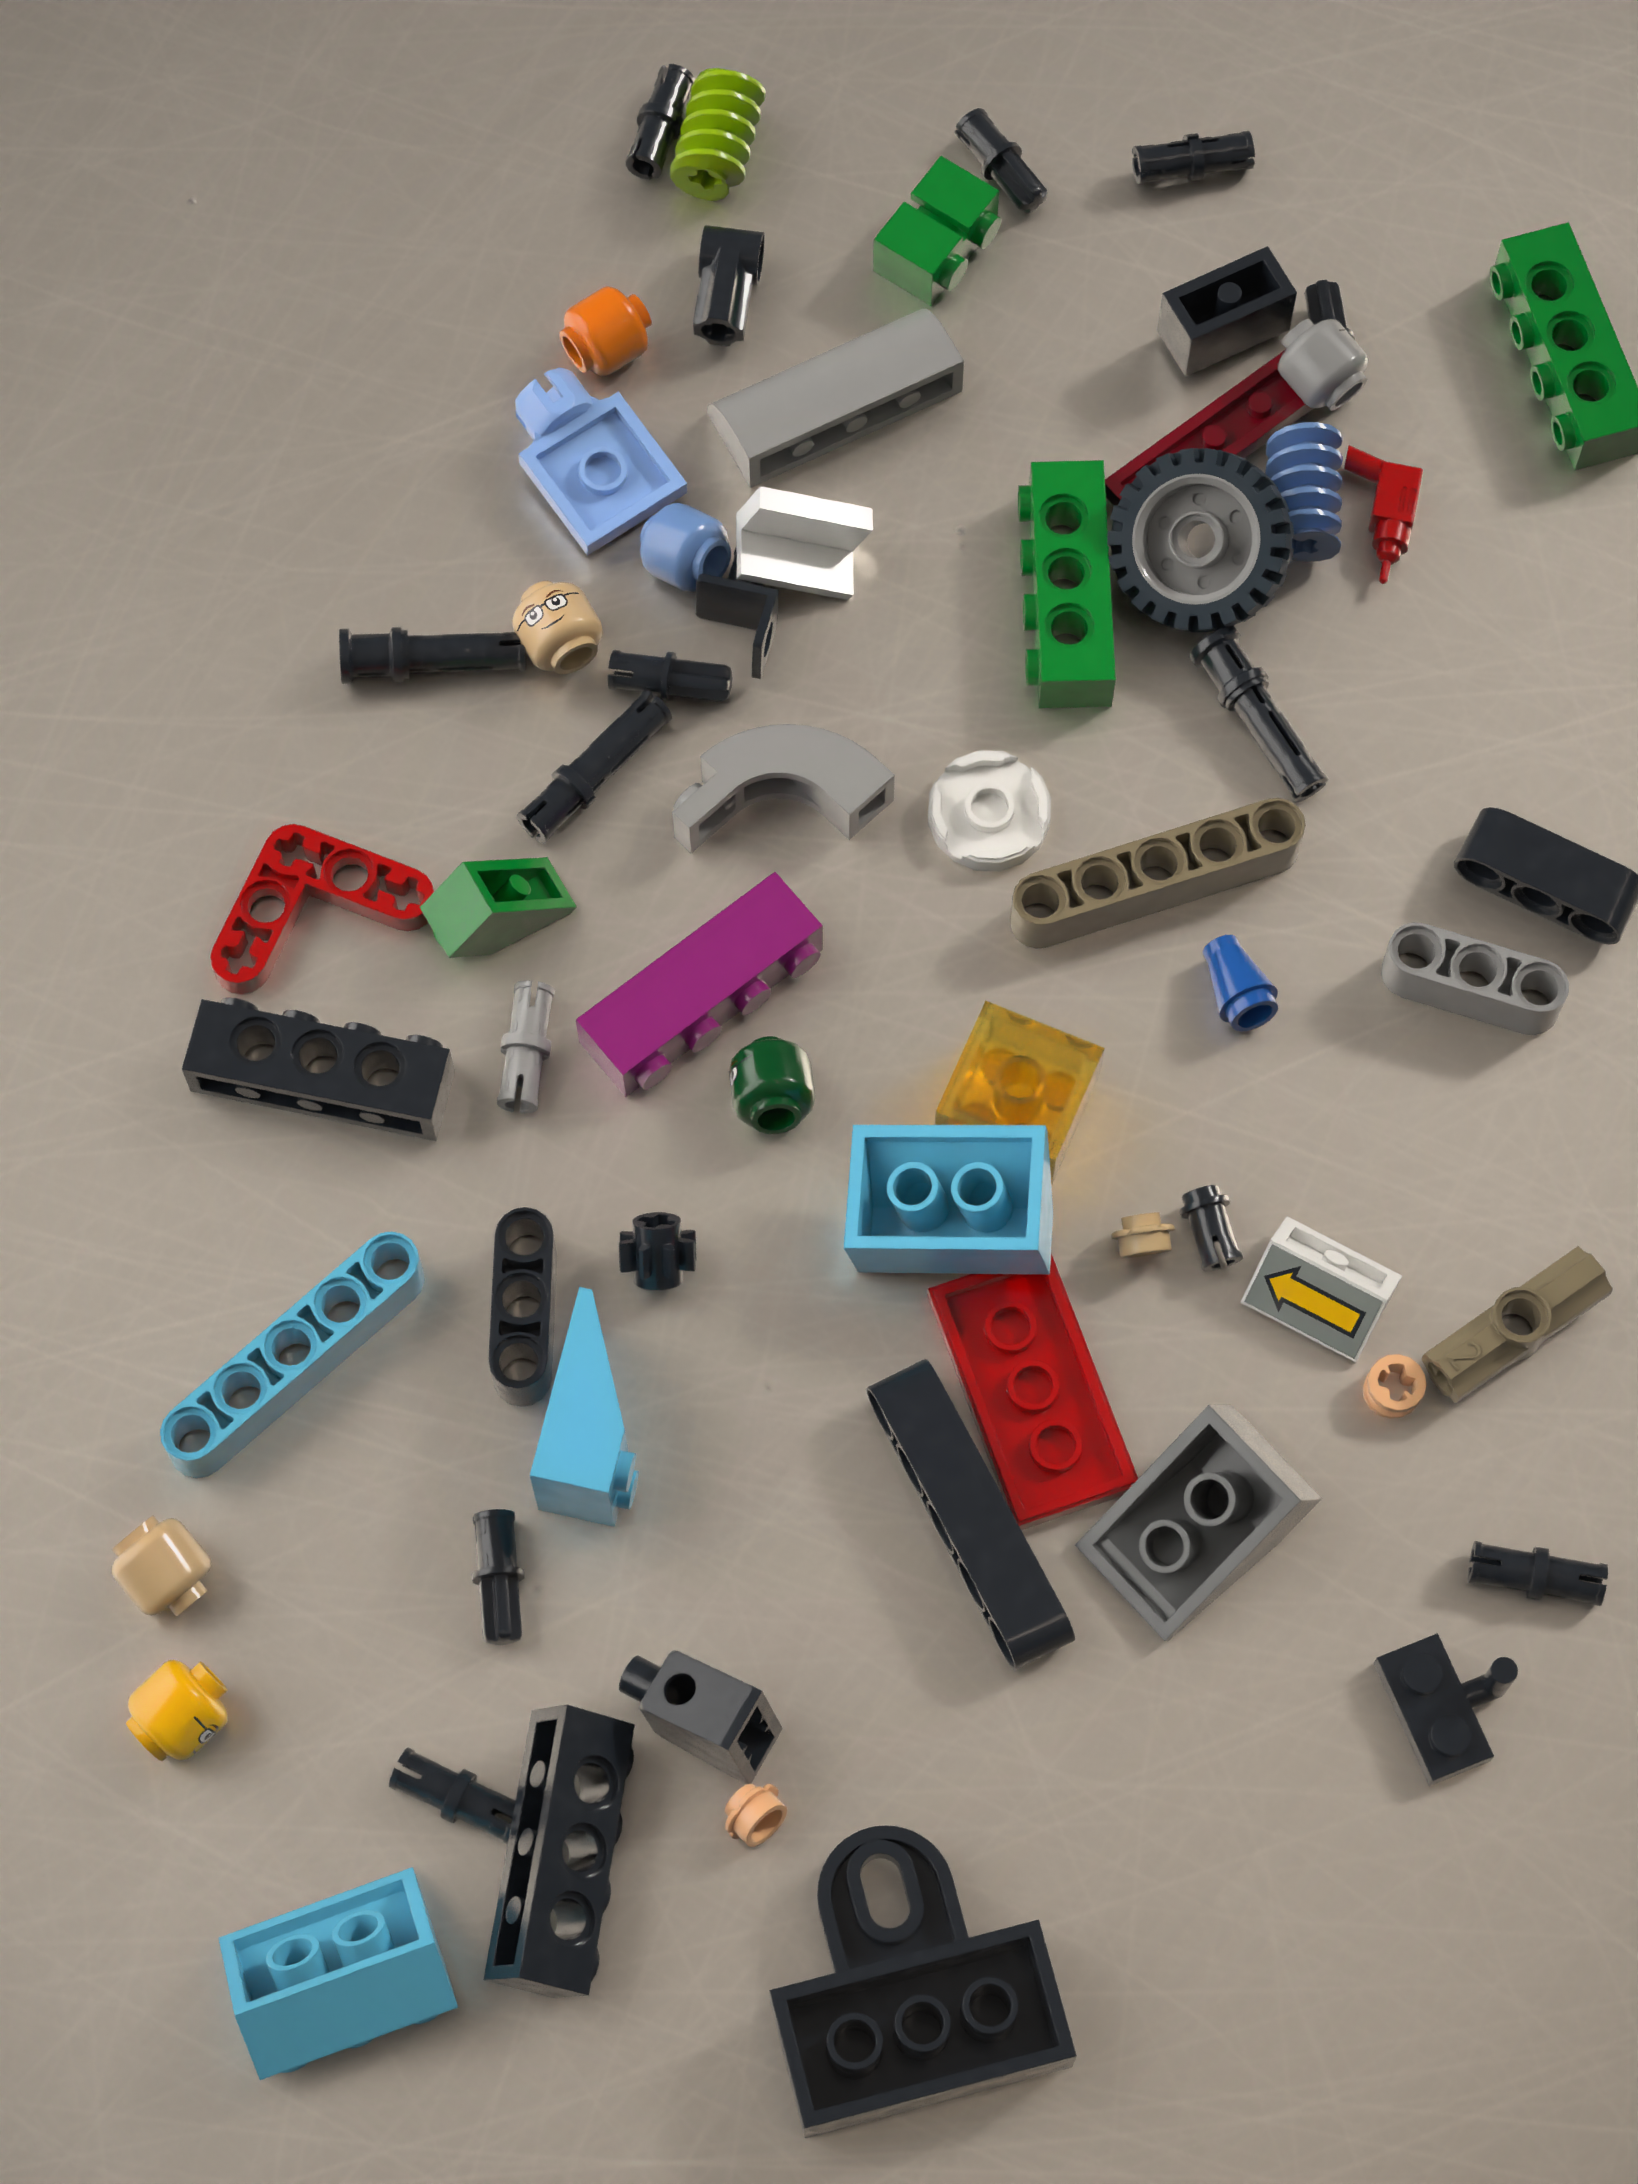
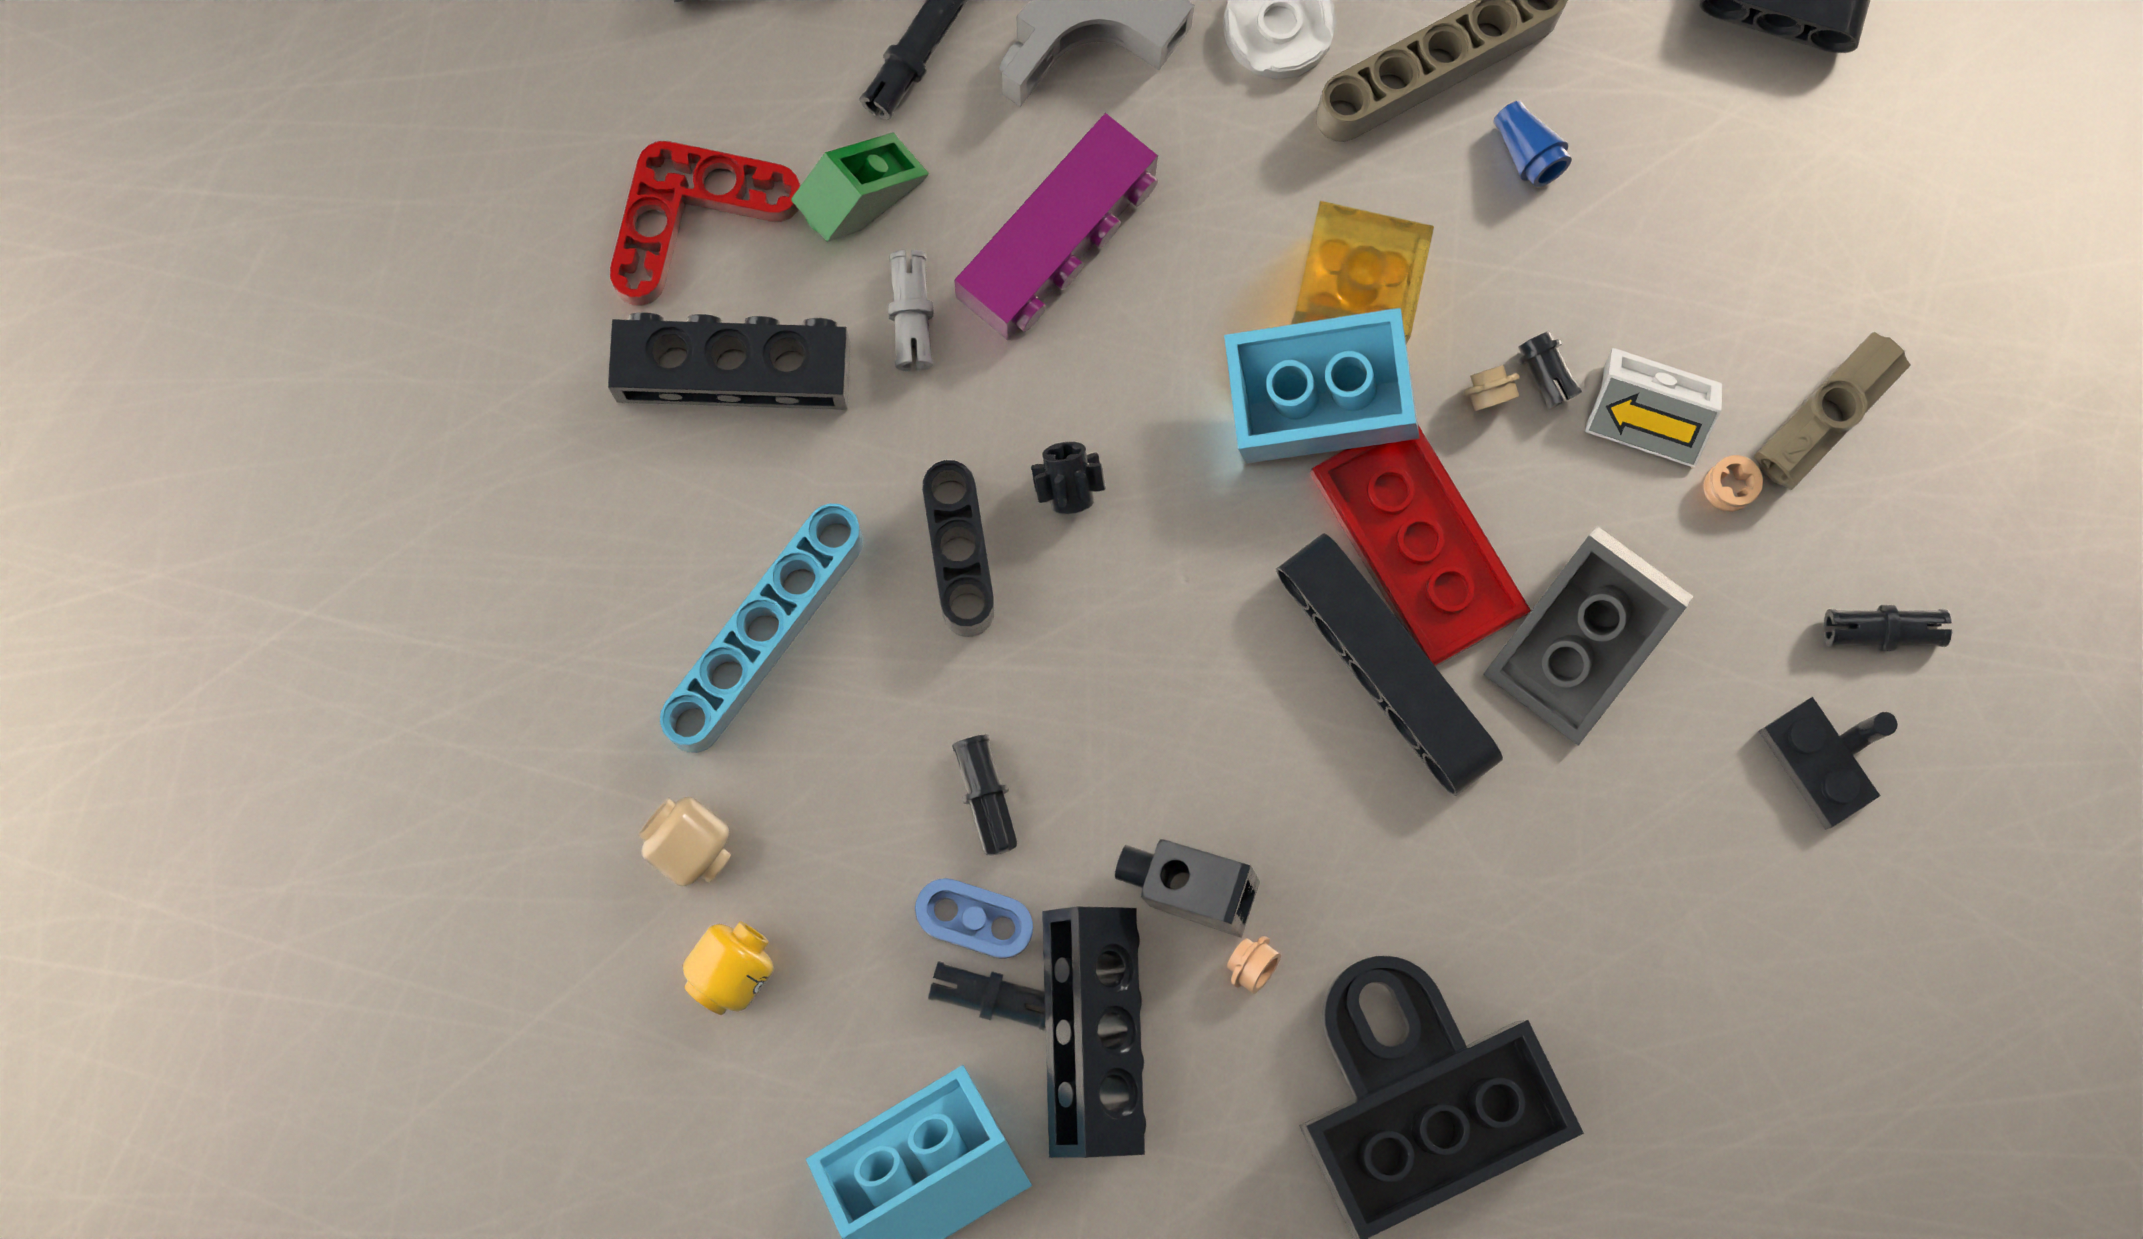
camera: 15 degrees left, 10 degrees up
medium azure slope [530,1287,639,1527] -> none
dark green head [729,1036,815,1134] -> none
light grey beam [1381,922,1569,1035] -> none
none -> medium blue plate [915,878,1033,959]

